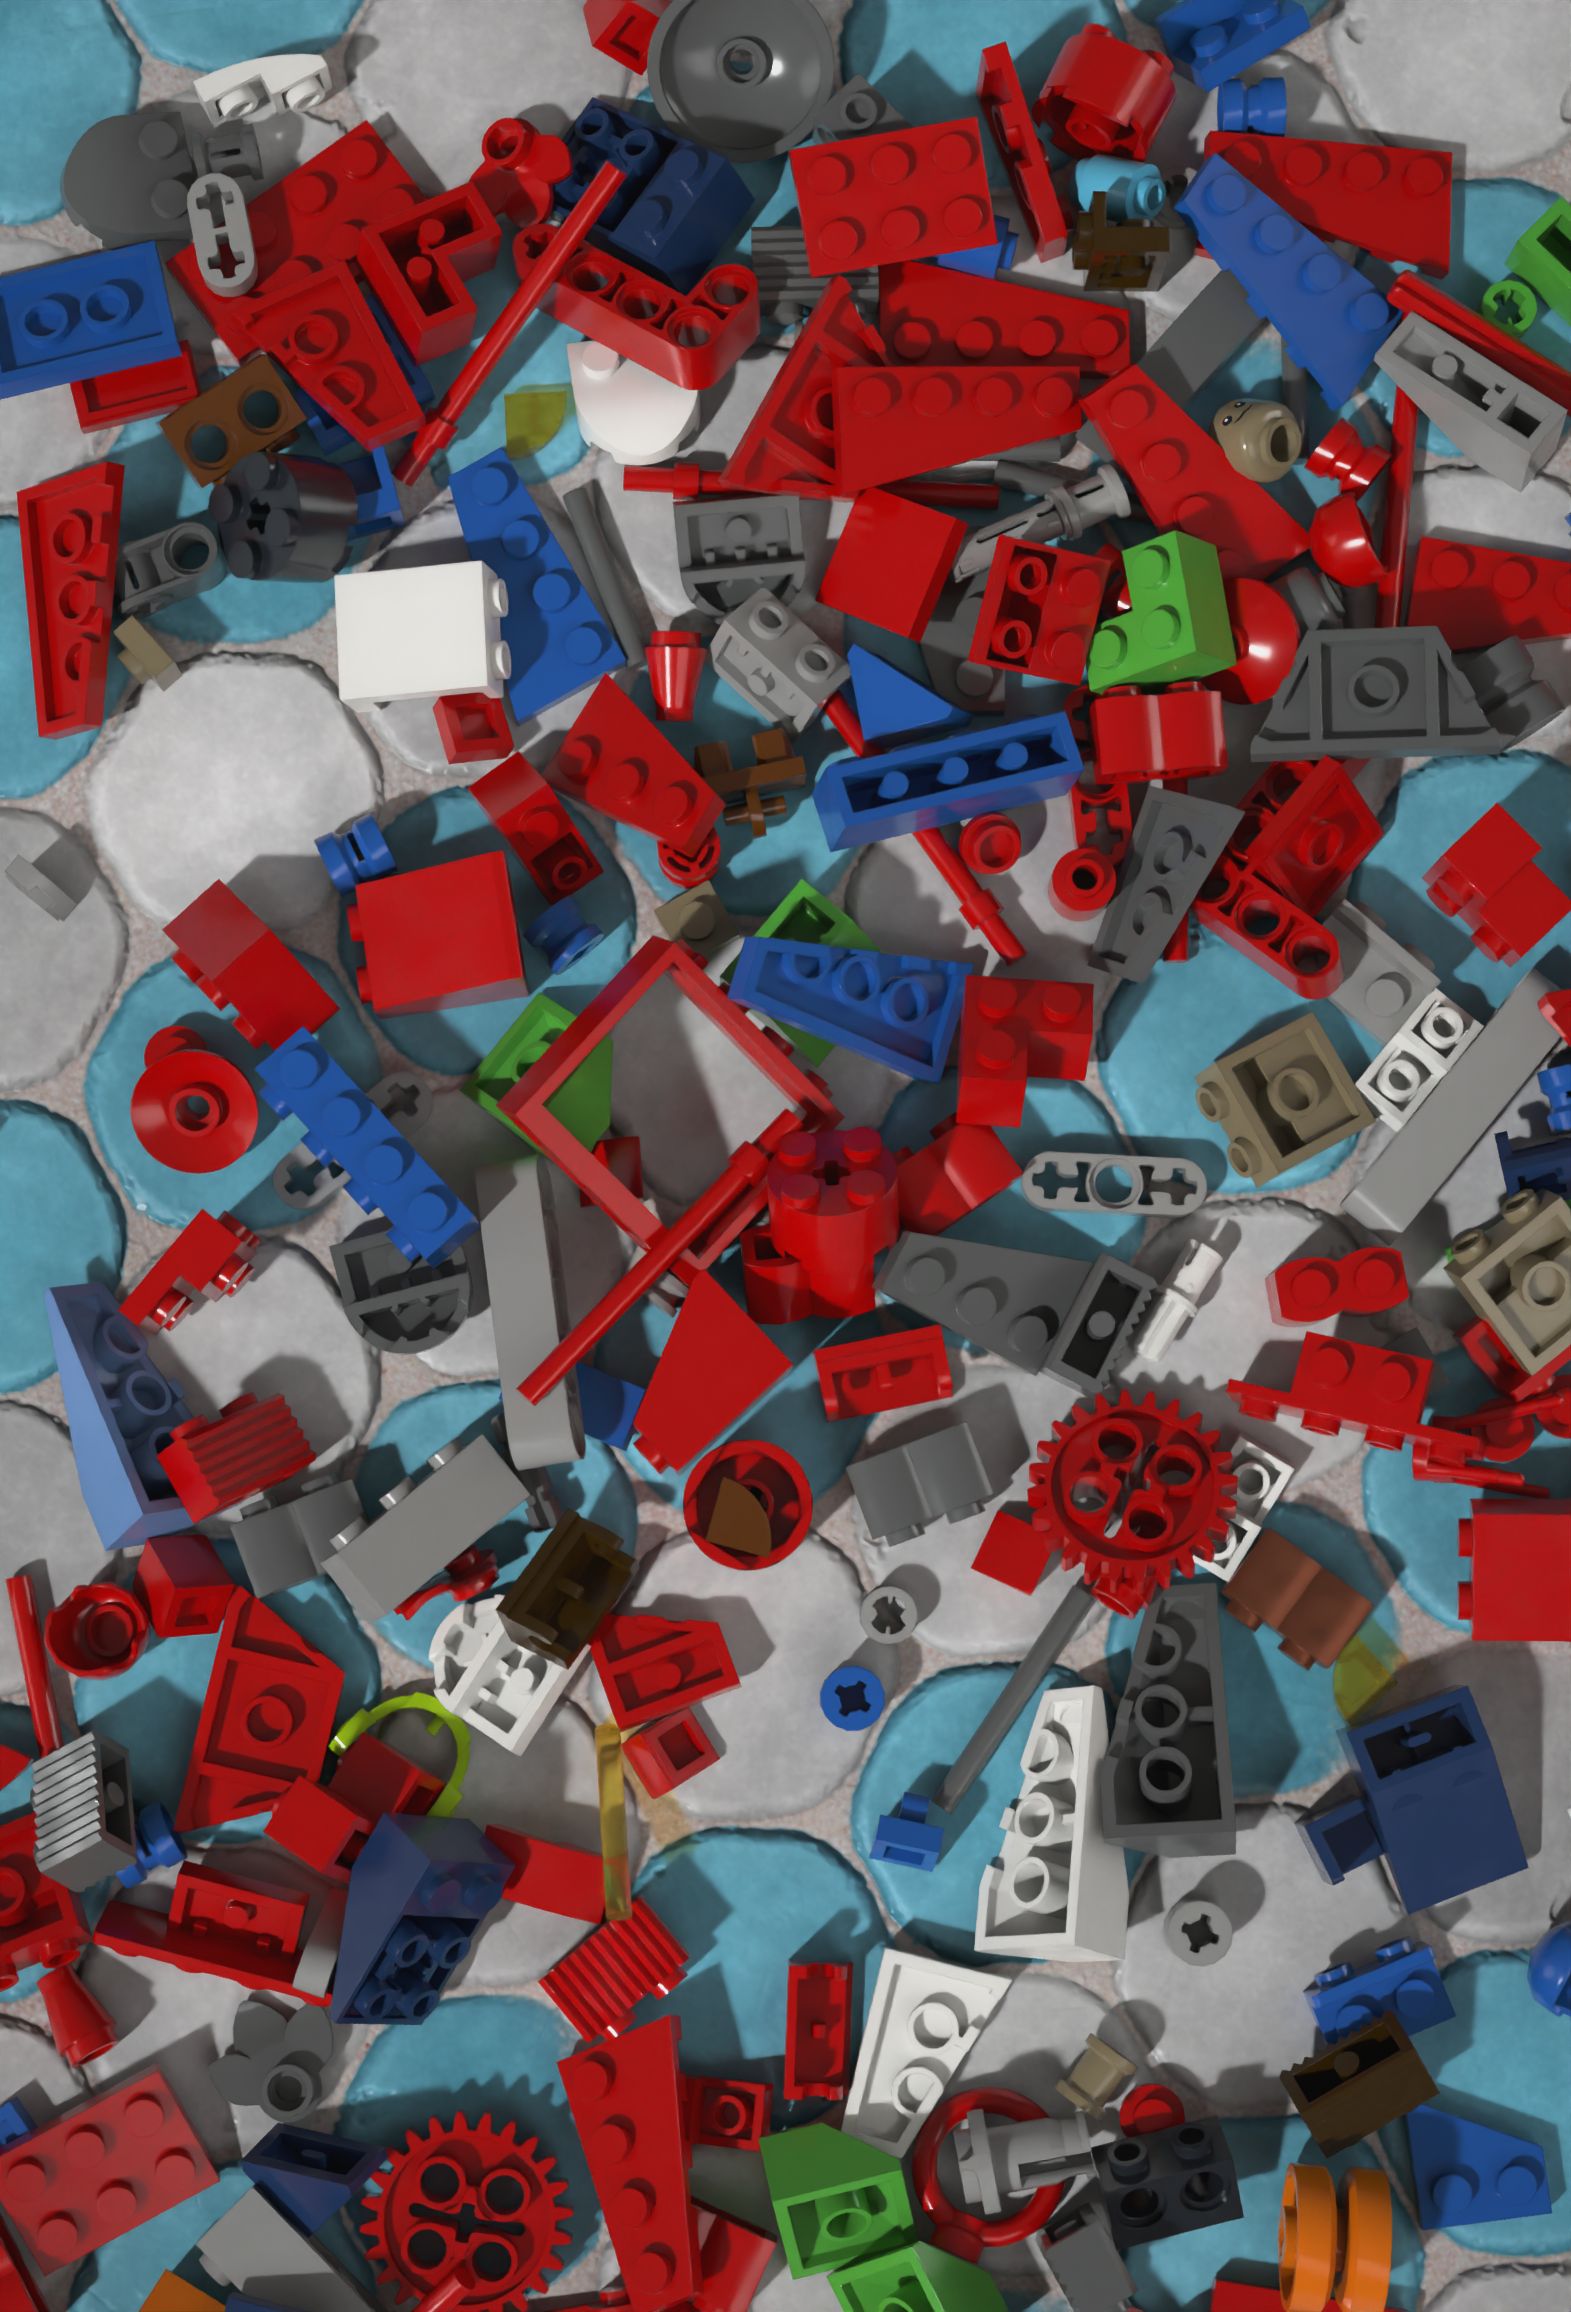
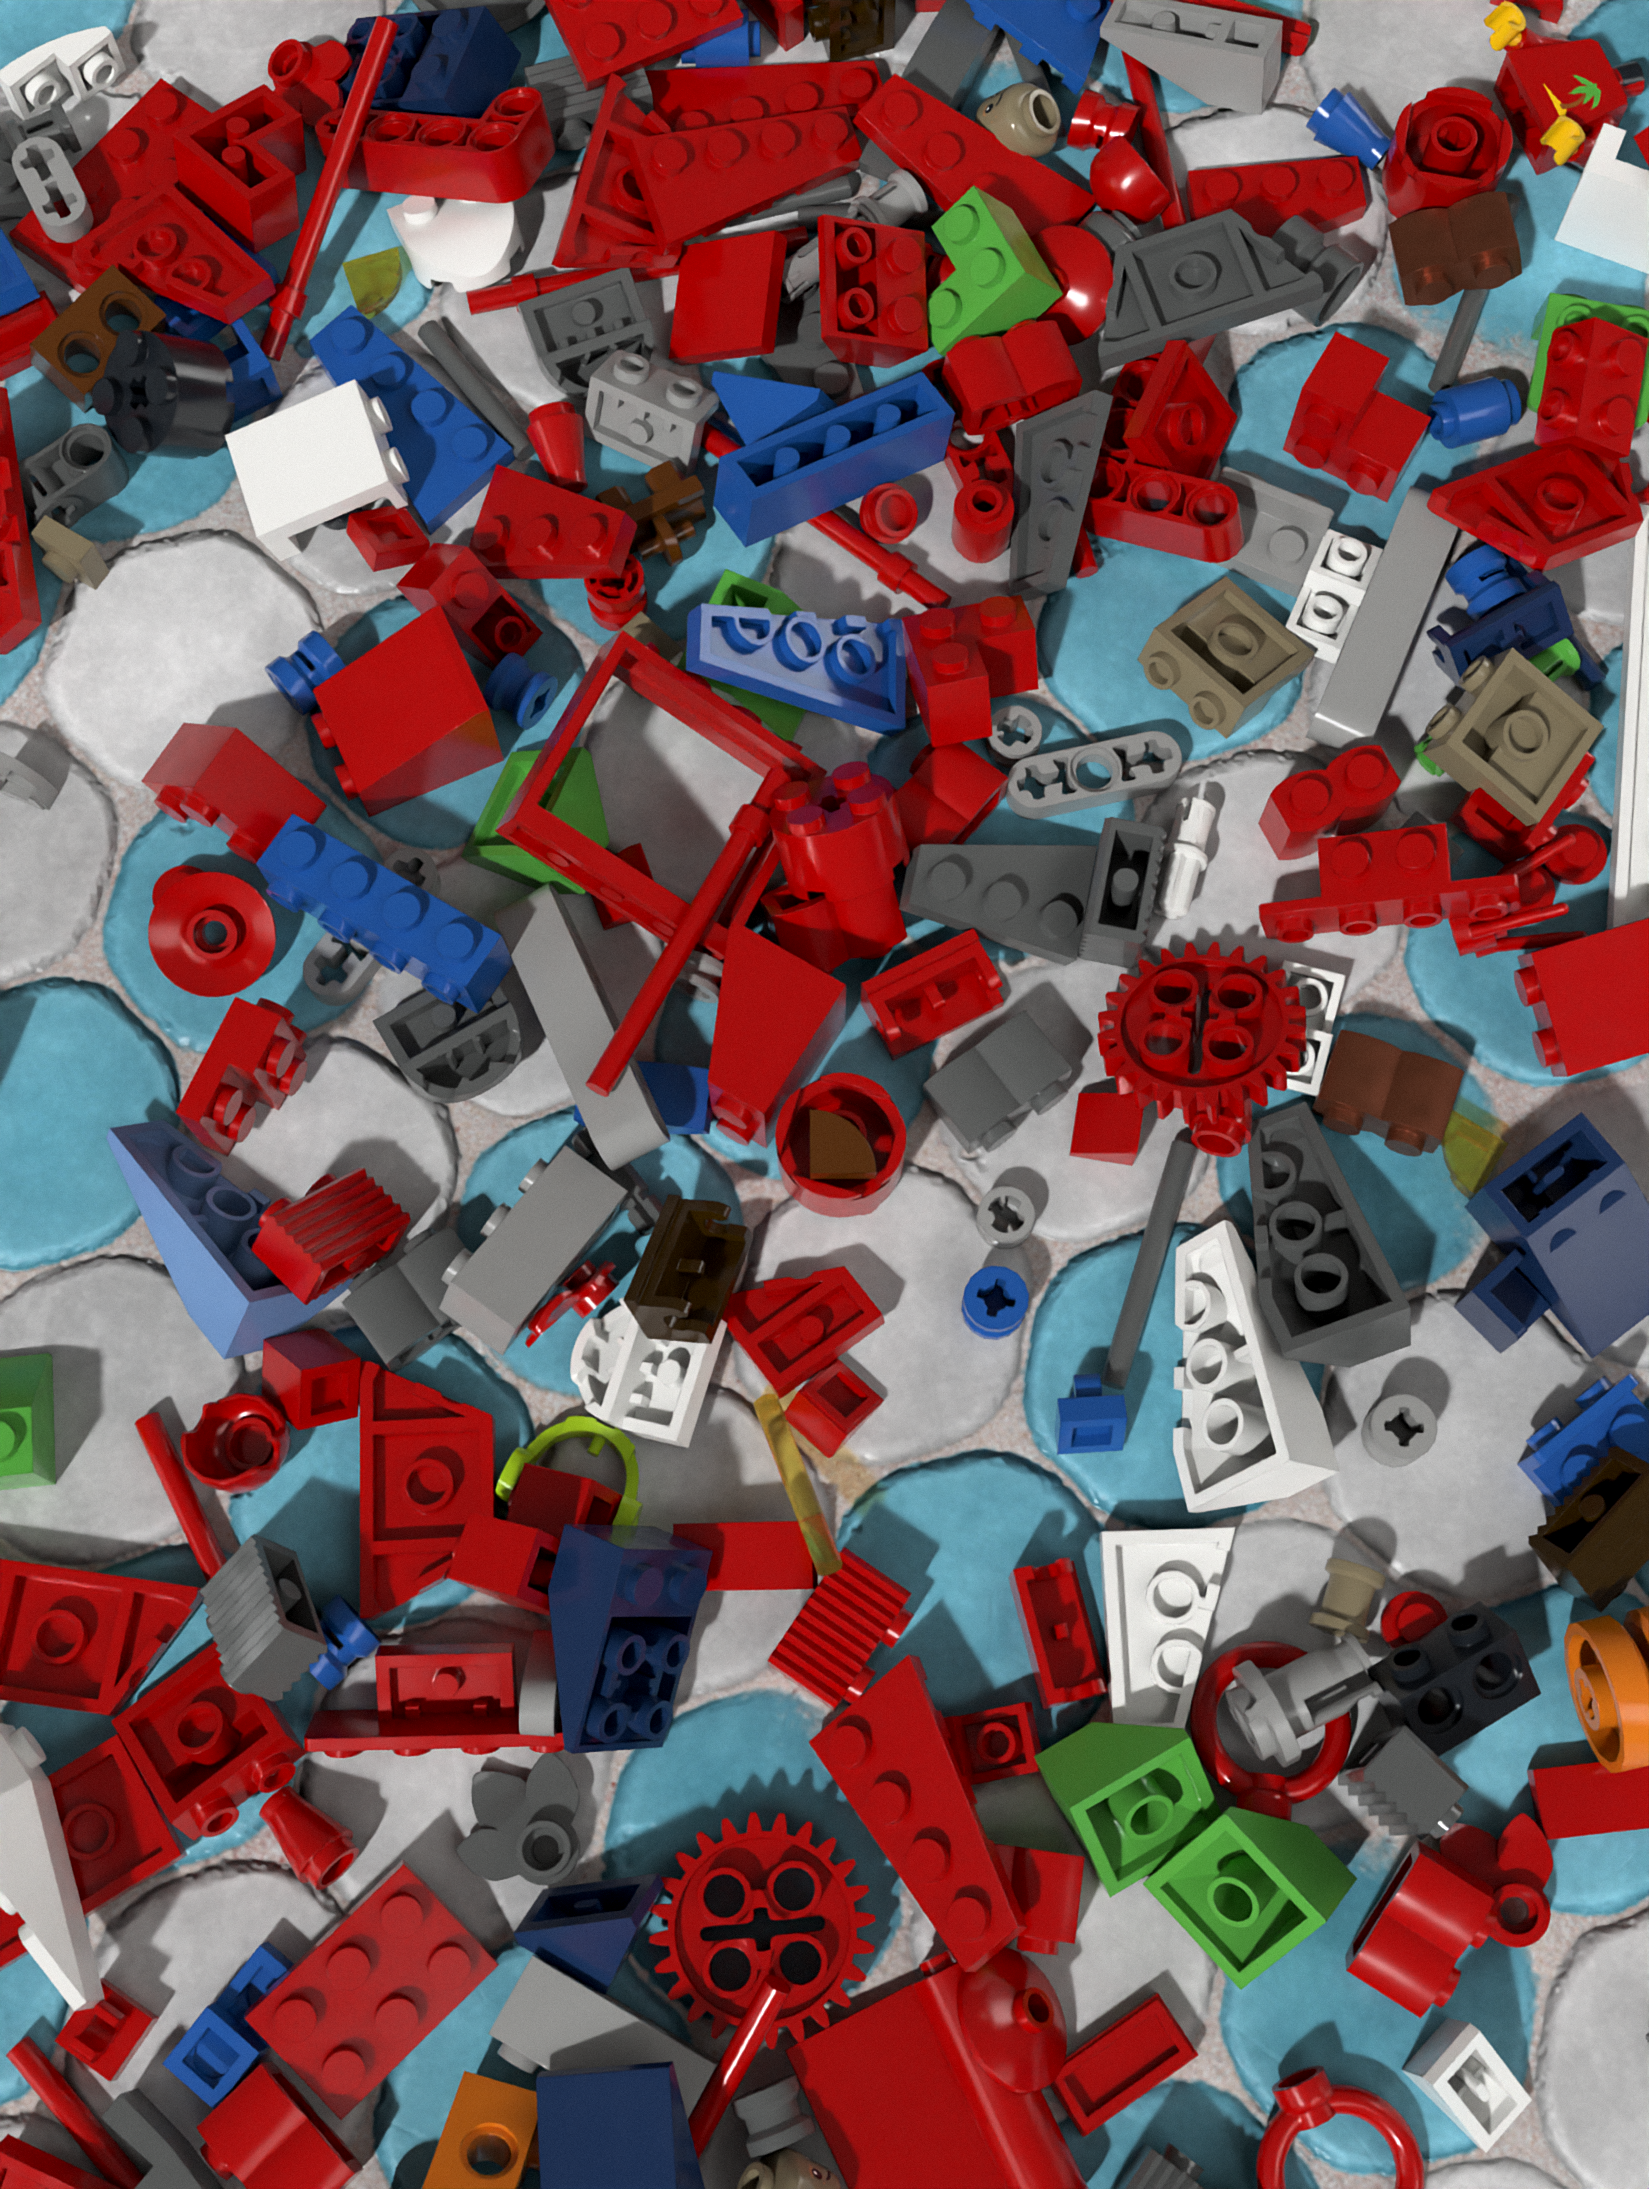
camera: 10 degrees left, 10 degrees down
none -> light grey bush [986,706,1042,768]

